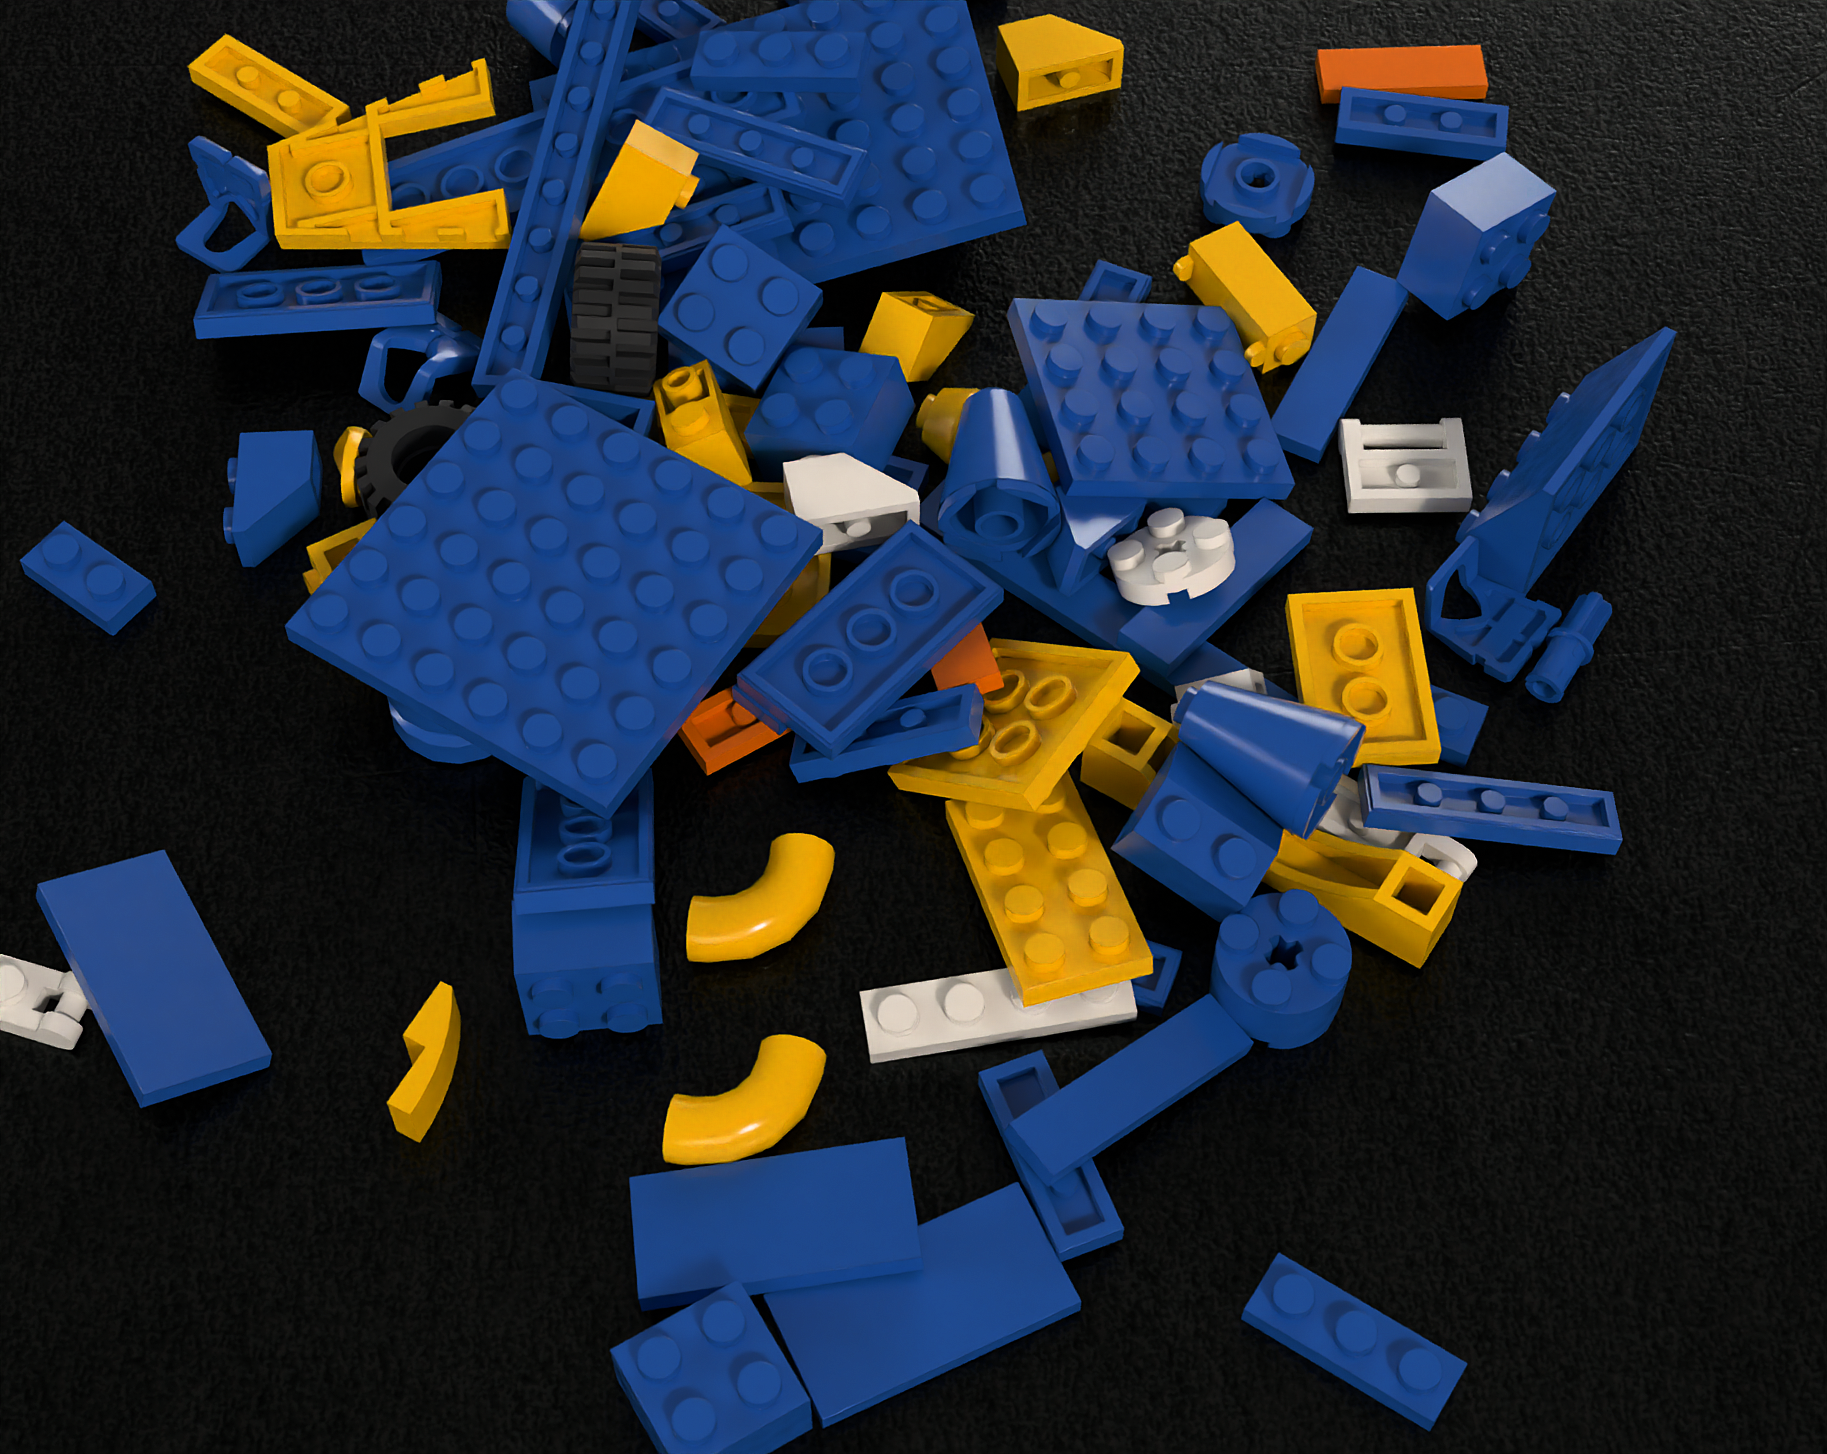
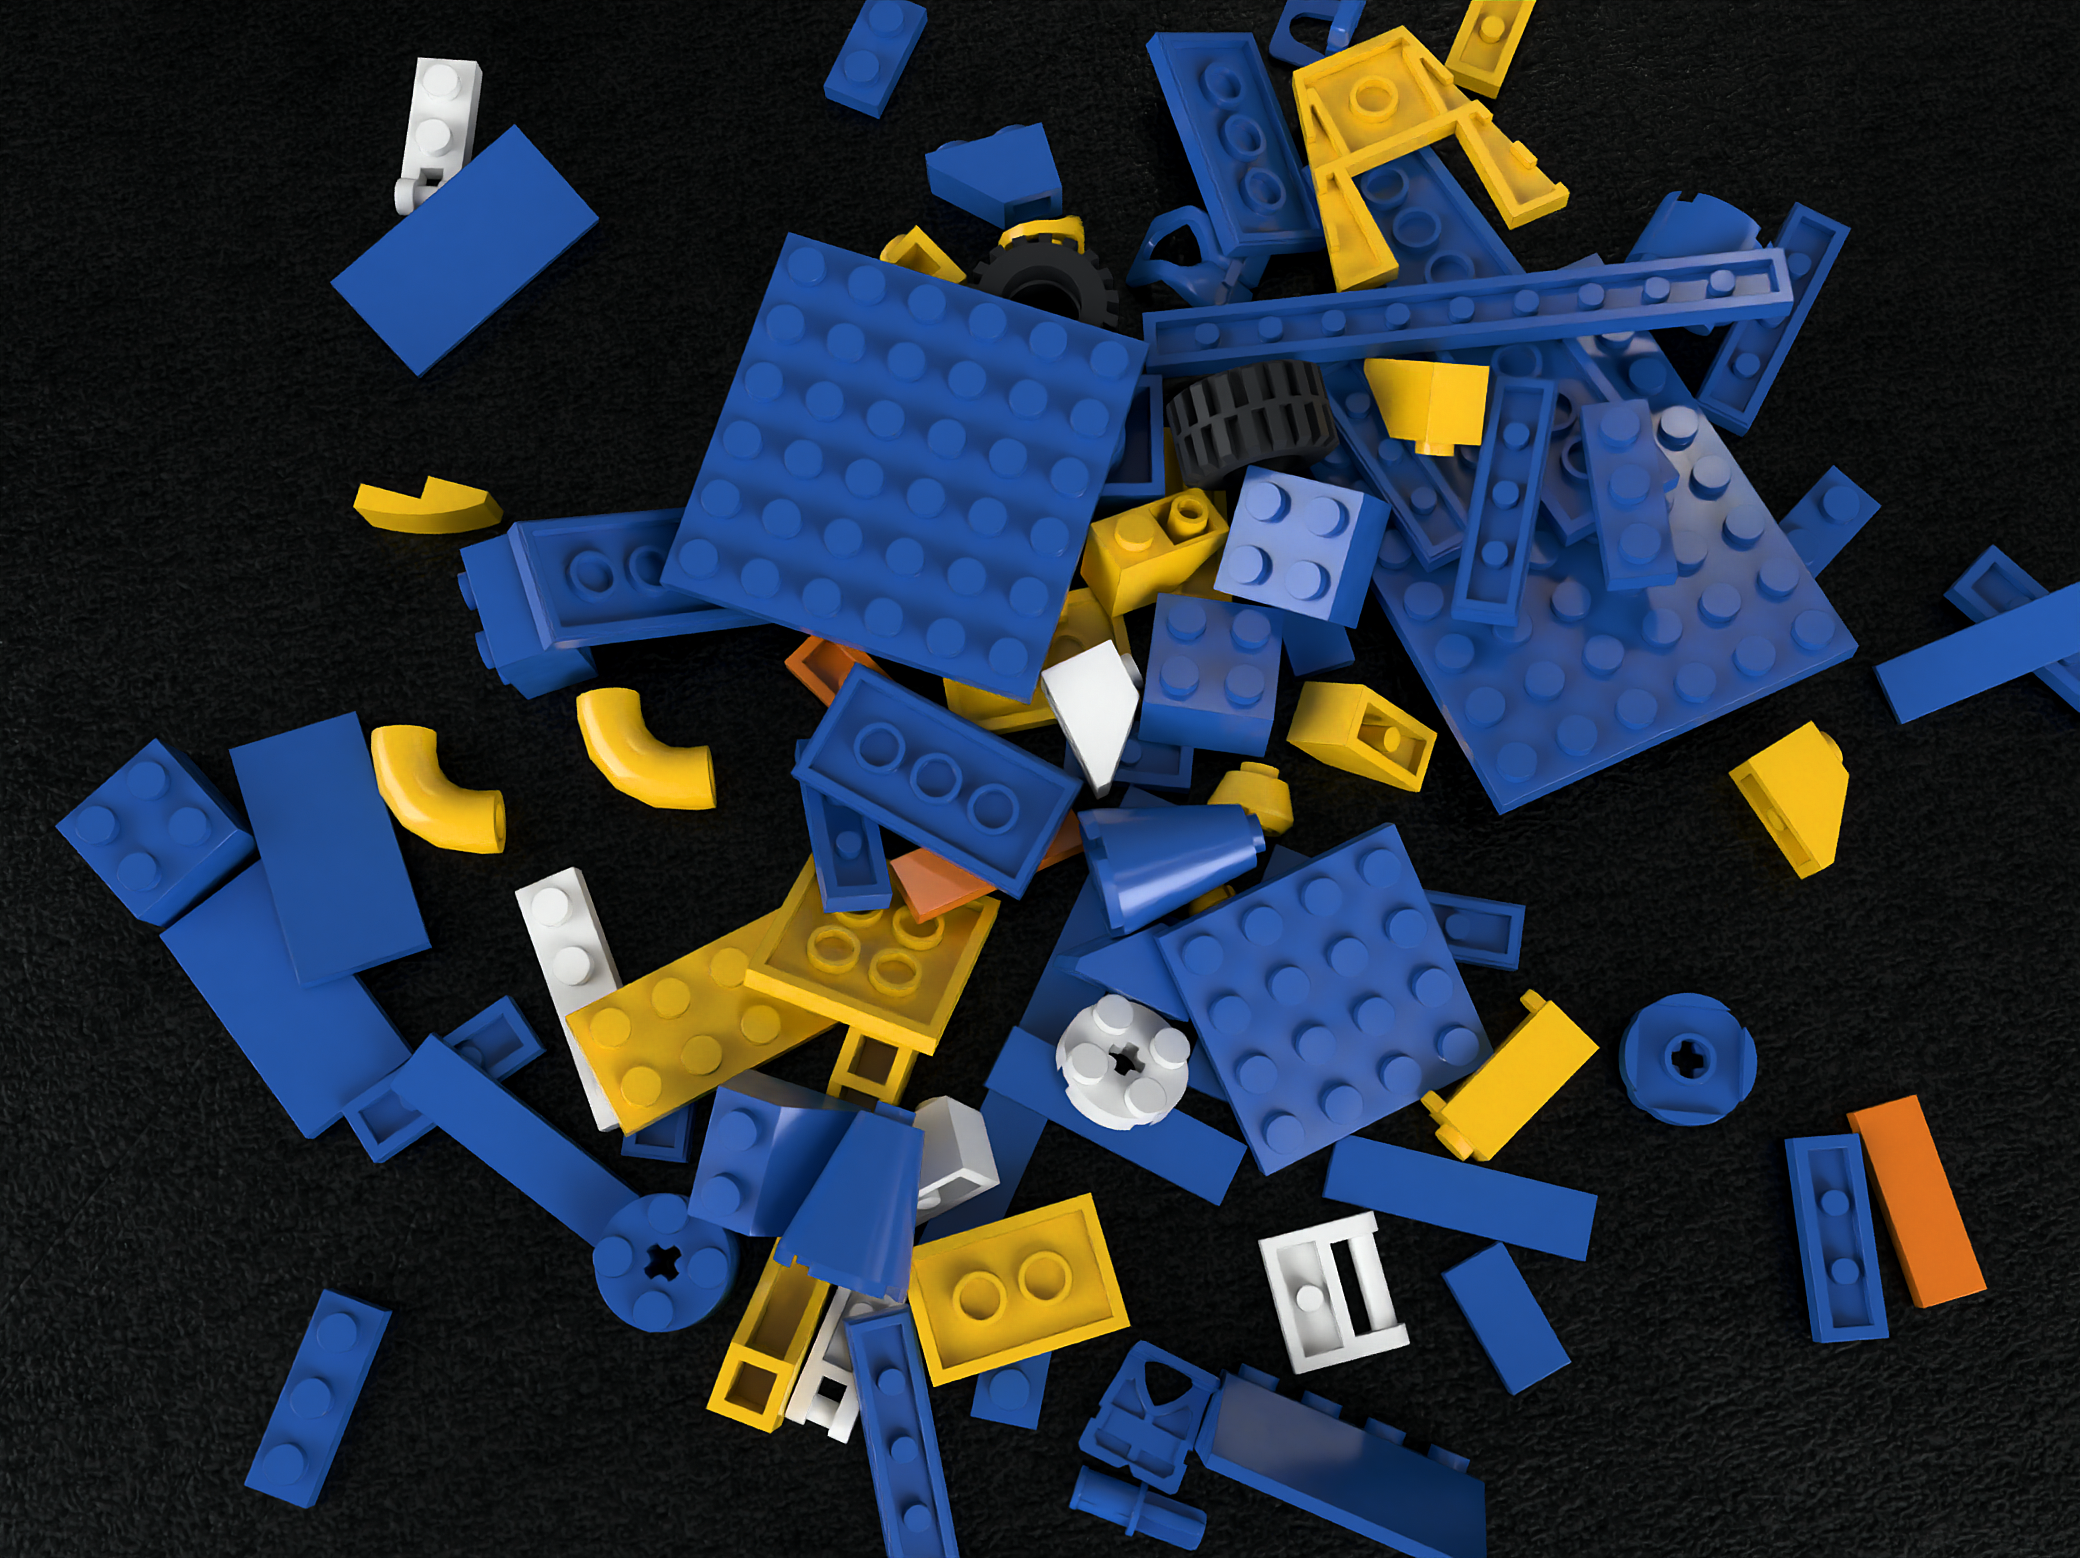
camera: 80 degrees right, 20 degrees up
blue brick [1396,152,1557,320] -> none
none -> blue tile [1441,1241,1571,1395]

